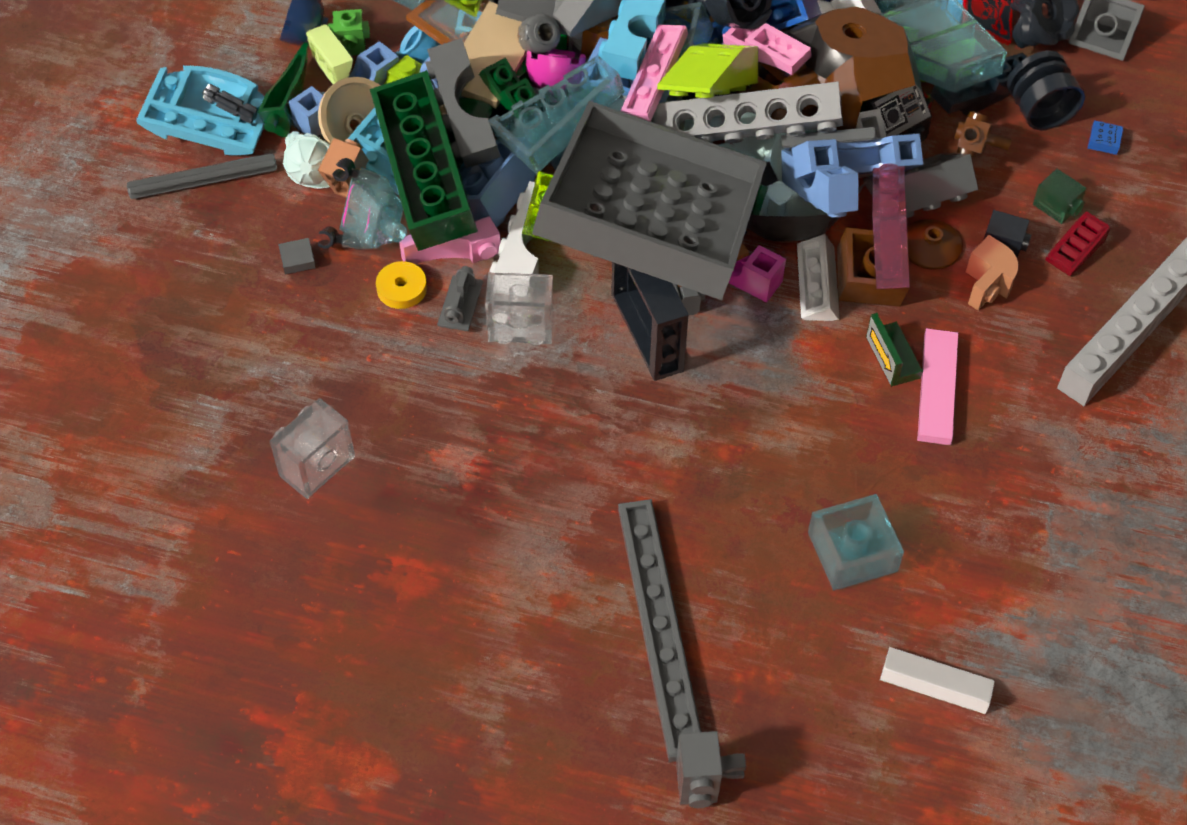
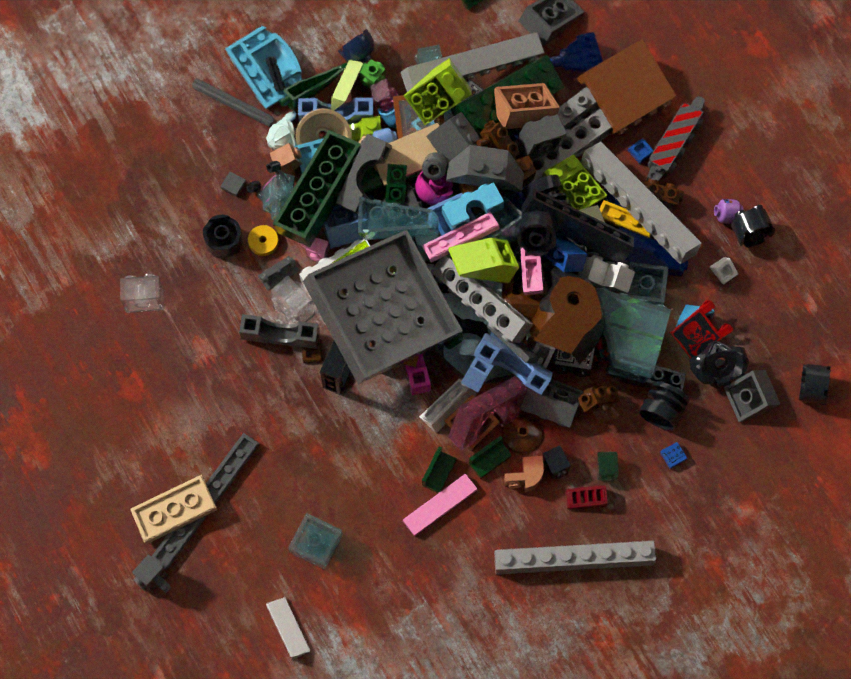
camera: 45 degrees right, 15 degrees up
none -> tan tile [130,475,217,544]
none -> black brick [203,214,243,258]
none -> dark grey arch [239,314,320,349]
none -> reddish brown tile [302,343,322,363]
none -> clear pink brick [370,79,399,112]
none -> dark green panel [469,436,512,479]

